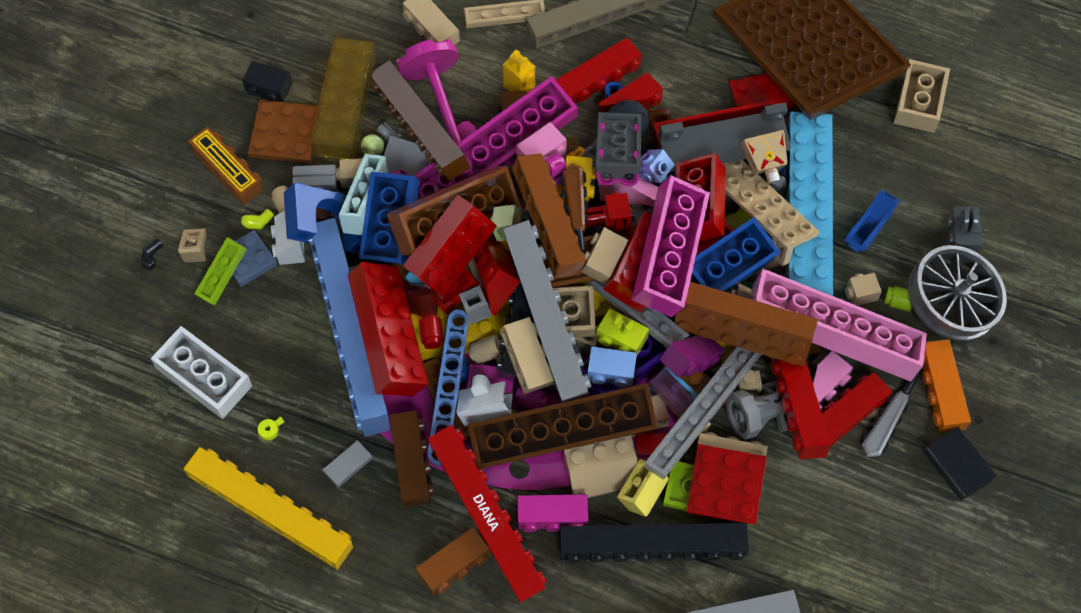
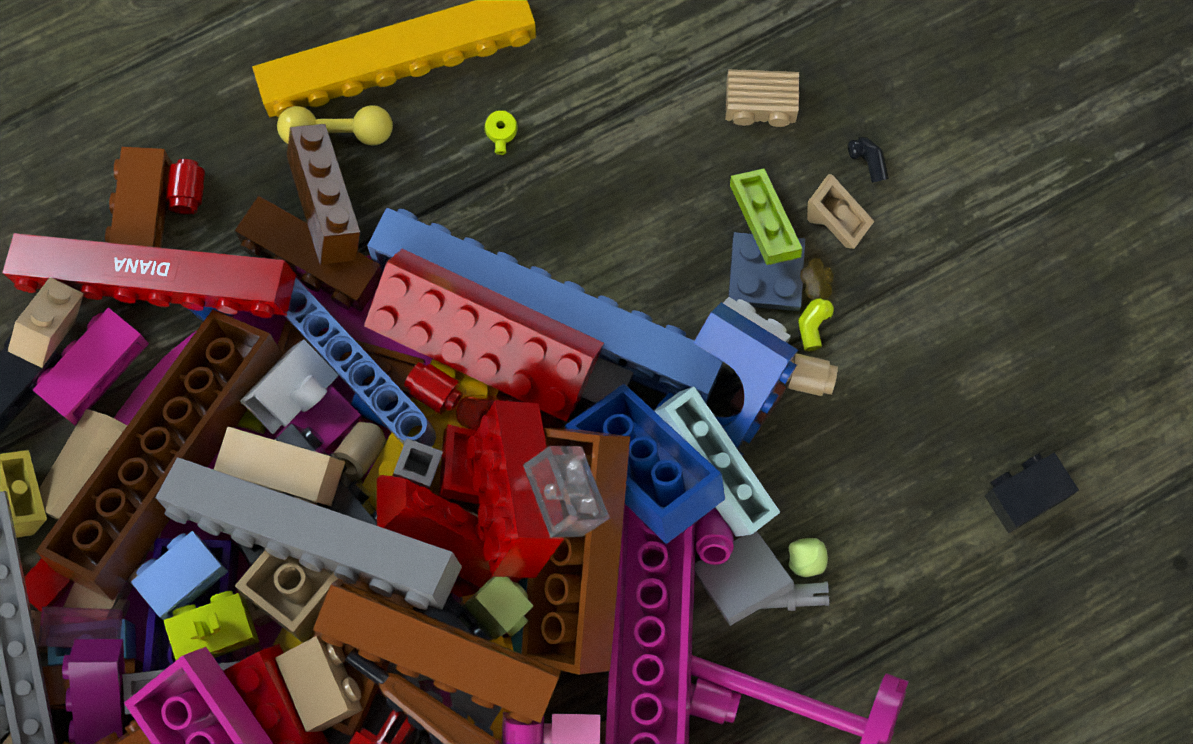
camera: 130 degrees right, 10 degrees up
white brick [151,326,252,419] -> none
brick [188,126,263,206] -> none
dark orange plate [248,100,322,164] -> none
light grey brick [293,165,338,192] -> none
clear yellow brick [310,37,376,159] -> none
light grey tile [323,440,373,488] -> none
tan brick [336,159,362,188] -> none
brick [369,60,471,182] -> none
none -> tan brick [8,277,84,368]
none -> red brick [166,159,205,214]
none -> light yellow piece [277,105,393,146]
none -> brick [287,124,360,265]
none -> clear brick [523,446,610,538]
none -> tan brick [725,69,799,127]
none -> clear yellow plant [800,259,834,299]

